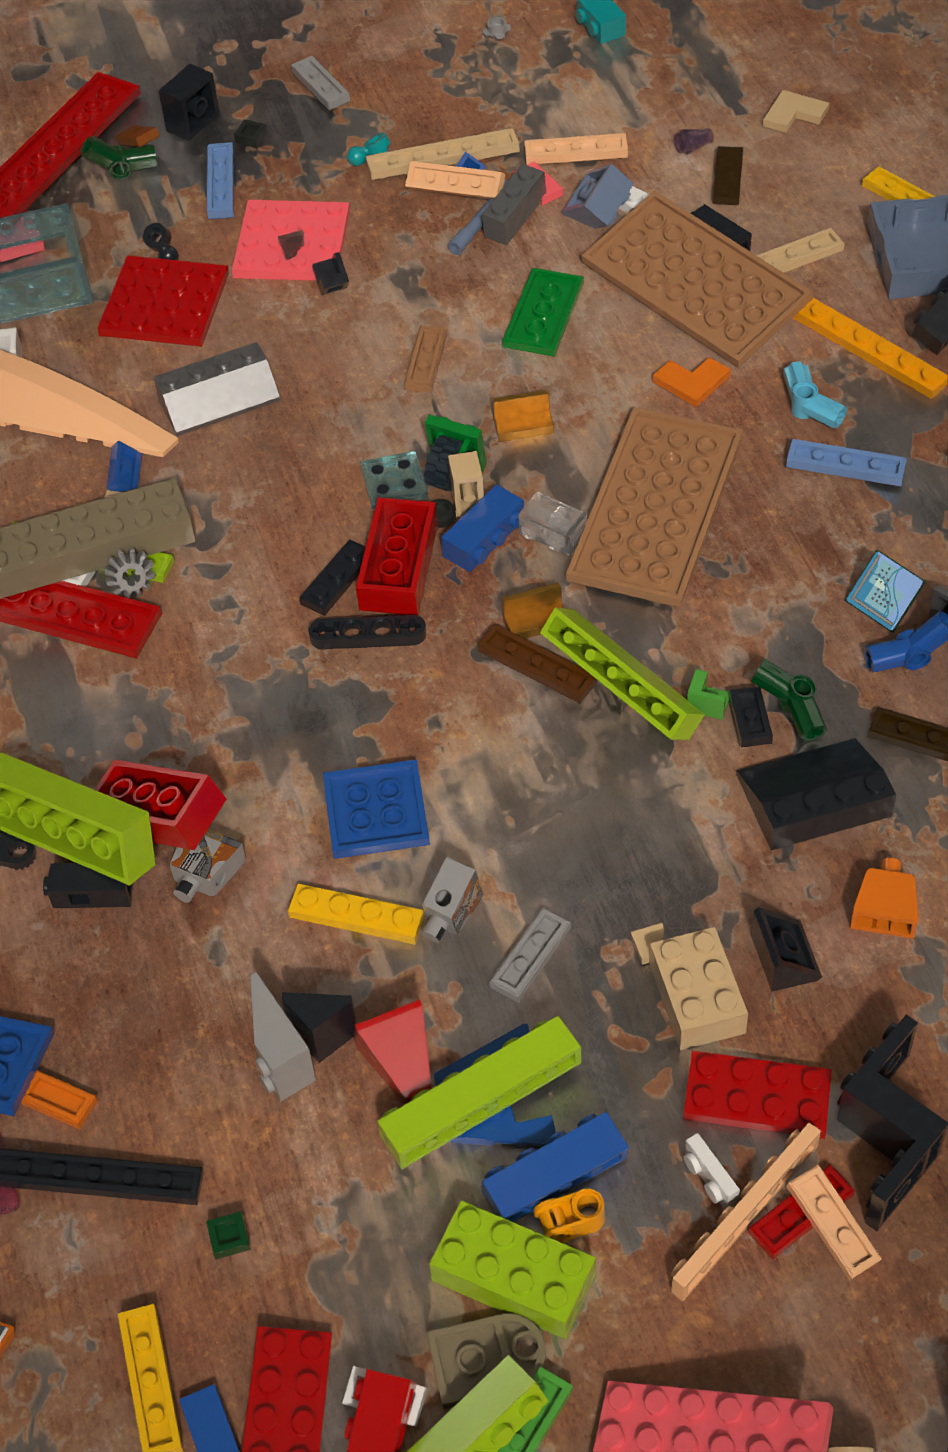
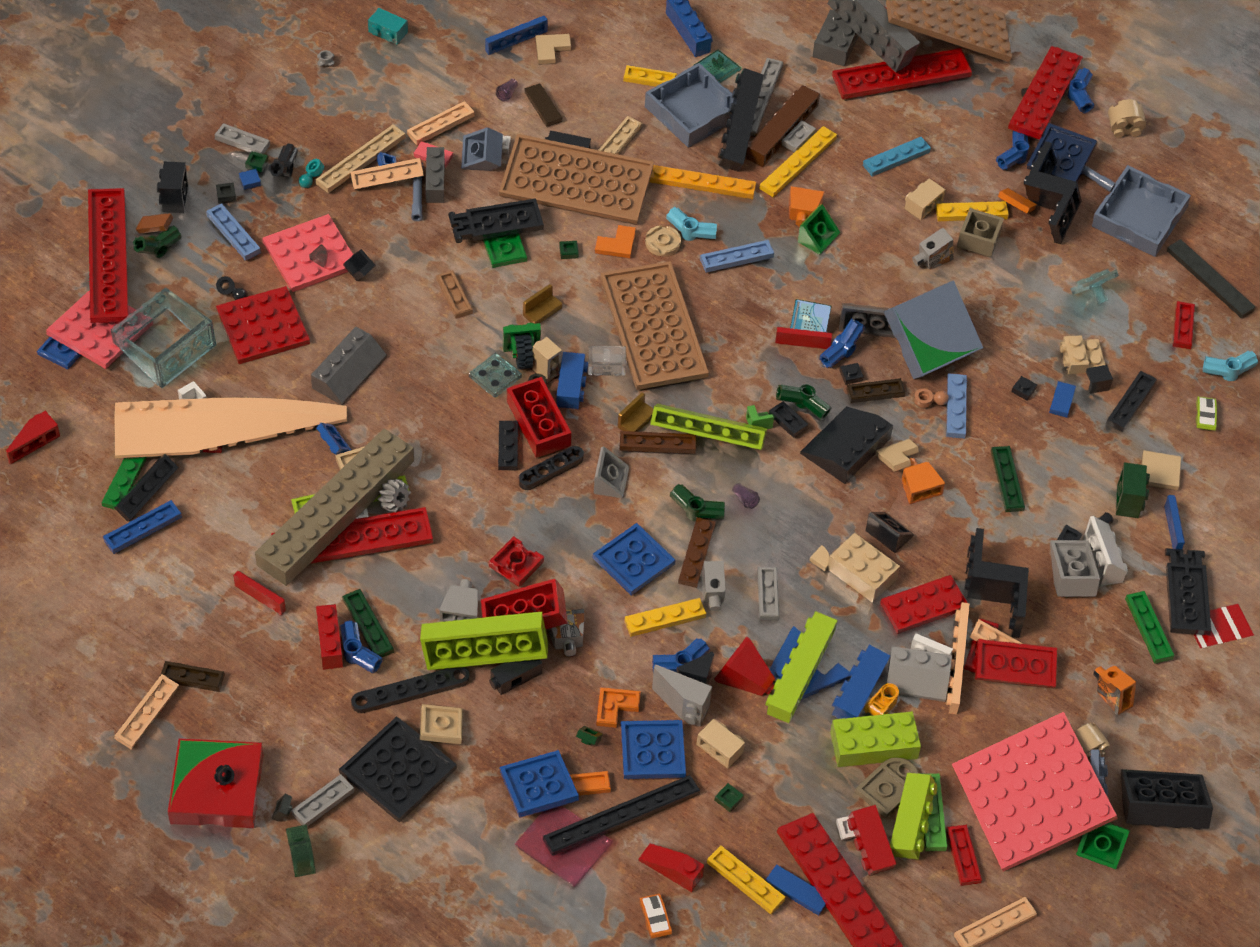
camera: 40 degrees left, 0 degrees up
none -> blue tile [239,169,261,190]
none -> dark green plate [245,151,268,172]
none -> black piece [268,143,298,177]
none -> light grey torso [439,579,478,622]
none -> black hinge [448,198,544,243]
none -> blue plate [485,15,548,55]
none -> red brick [489,536,544,587]
none -> dark green tile [559,241,579,259]
none -> dark green plate [576,726,603,745]
none -> light grey slope [594,446,629,498]
none -> orange tile [596,687,641,728]
none -> blue plate [621,720,686,779]
none -> red slope [638,843,705,892]
none -> tan tile [645,226,681,257]
none -> blue piece [652,638,710,673]
none -> dark green piece [670,484,725,521]
none -> reddish brown plate [678,517,716,588]
none -> tan brick [696,719,745,769]
none -> clear purple cone [732,483,760,509]
none -> red tile [775,327,832,349]
none -> black plate [840,363,864,385]
none -> tan tile [876,439,919,472]
none -> light grey slope [886,646,952,702]
none -> red plate [975,639,1057,689]

